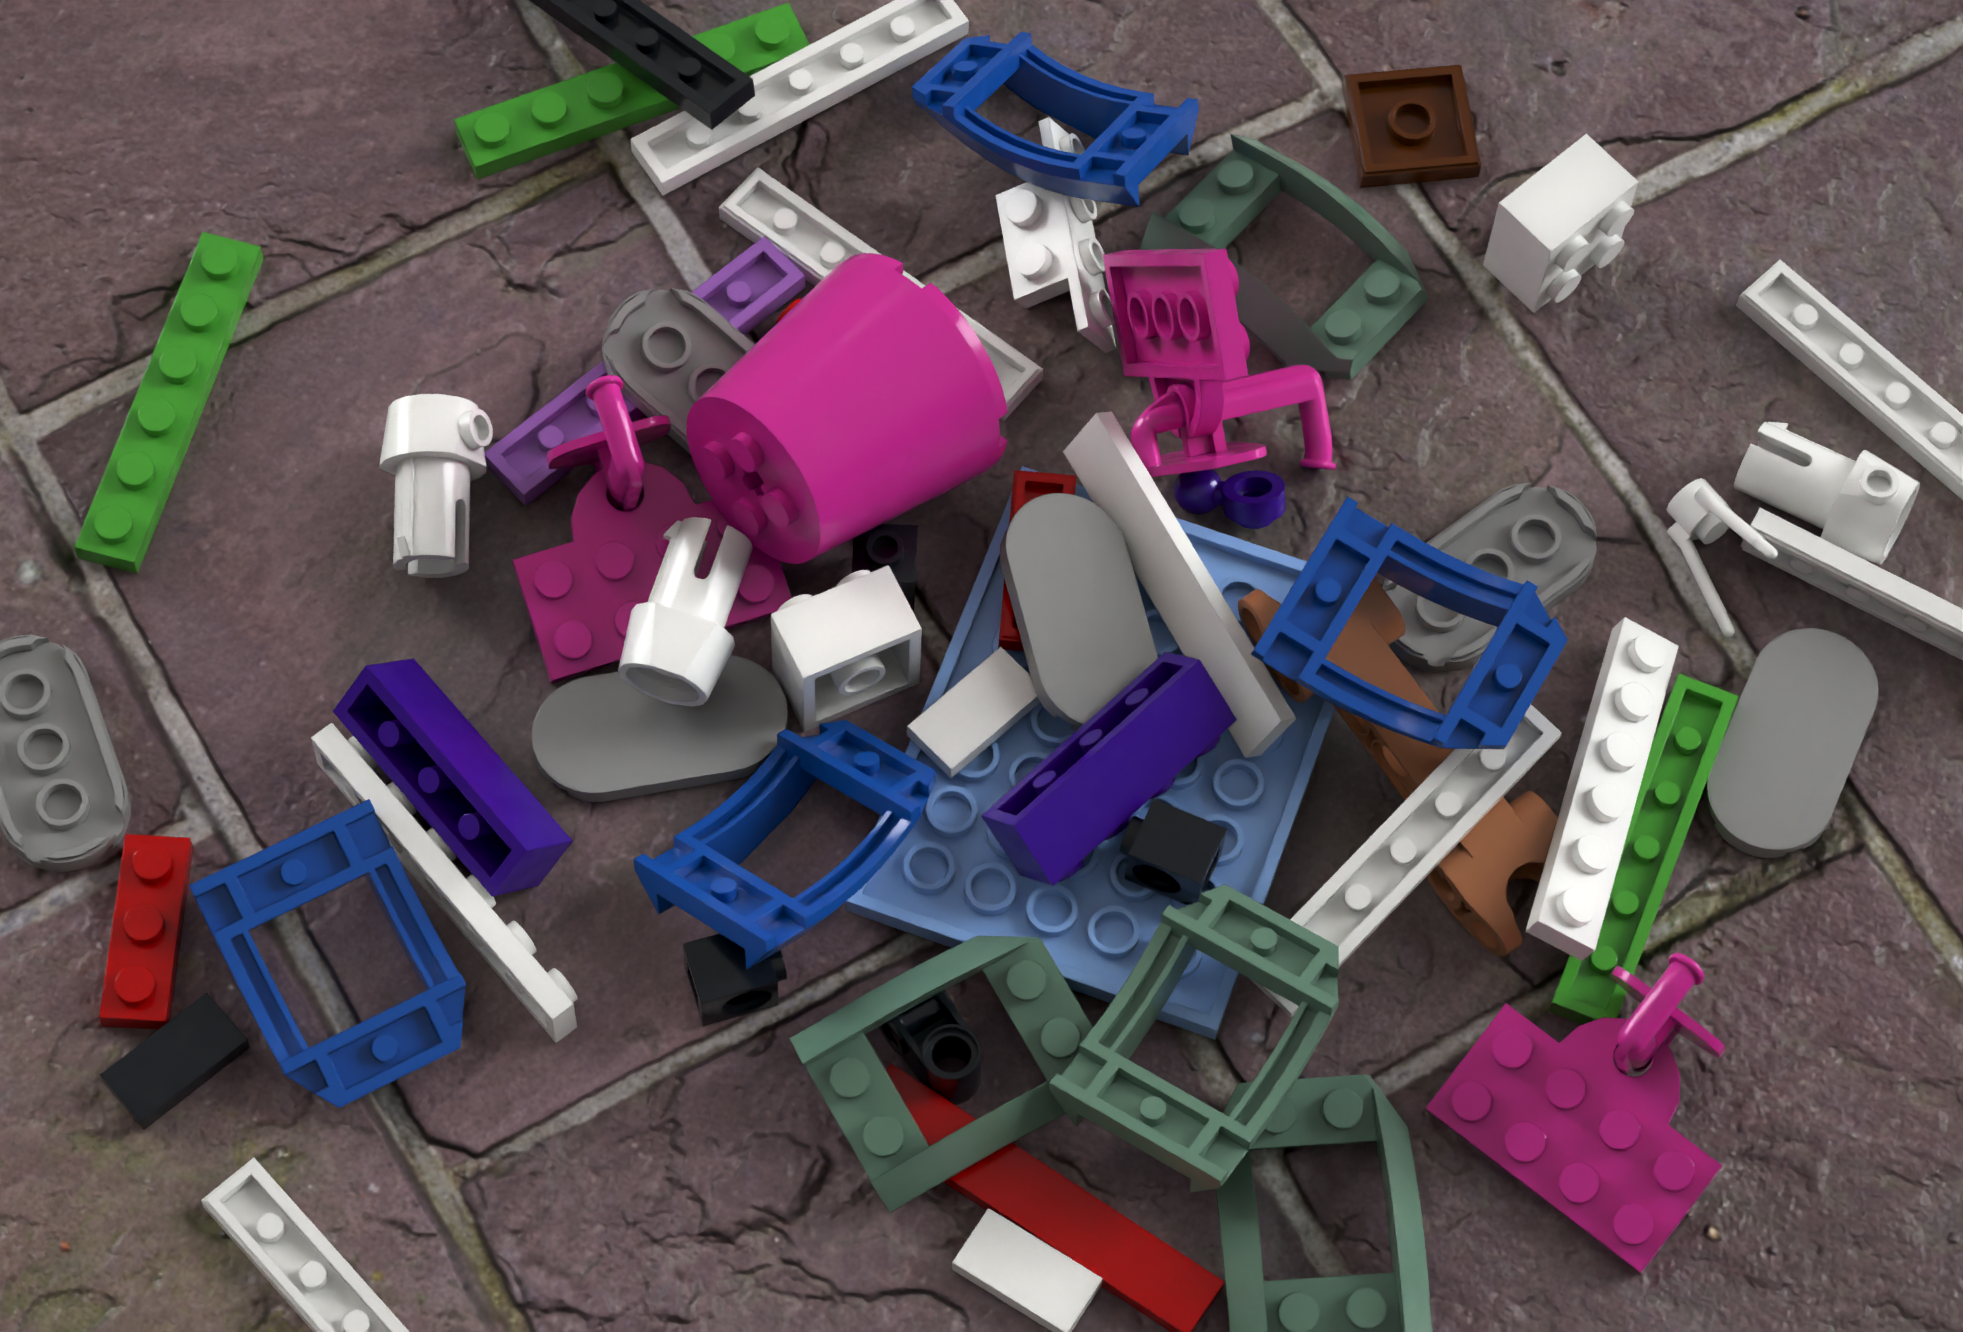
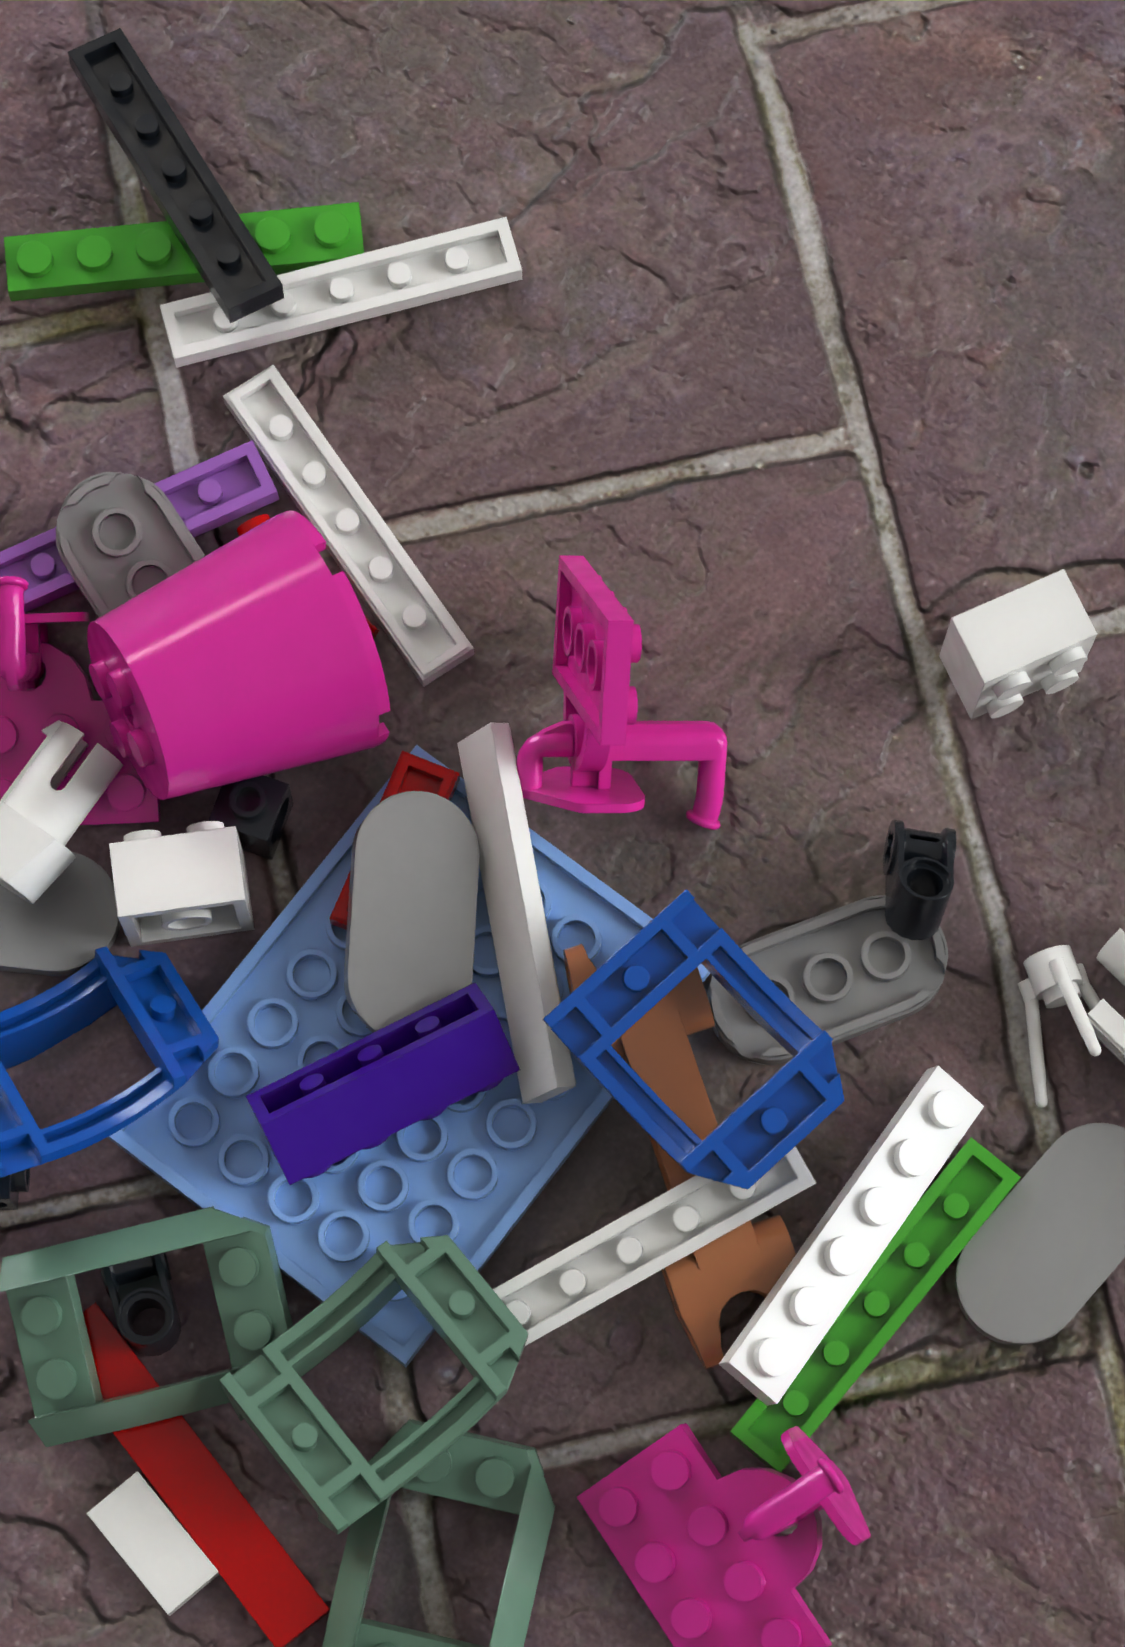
camera: 20 degrees right, 10 degrees up
white tile [907,647,1040,778] -> none
blue wedge [912,32,1199,207] -> none
white bracket [995,117,1117,353] -> none
black brick [1119,799,1227,905] -> none
sand green wedge [1139,134,1428,380] -> none
dark purple plate [1173,469,1286,529] -> none
reddish brown tile [1342,65,1481,188] -> none
none -> black piece [883,820,956,940]

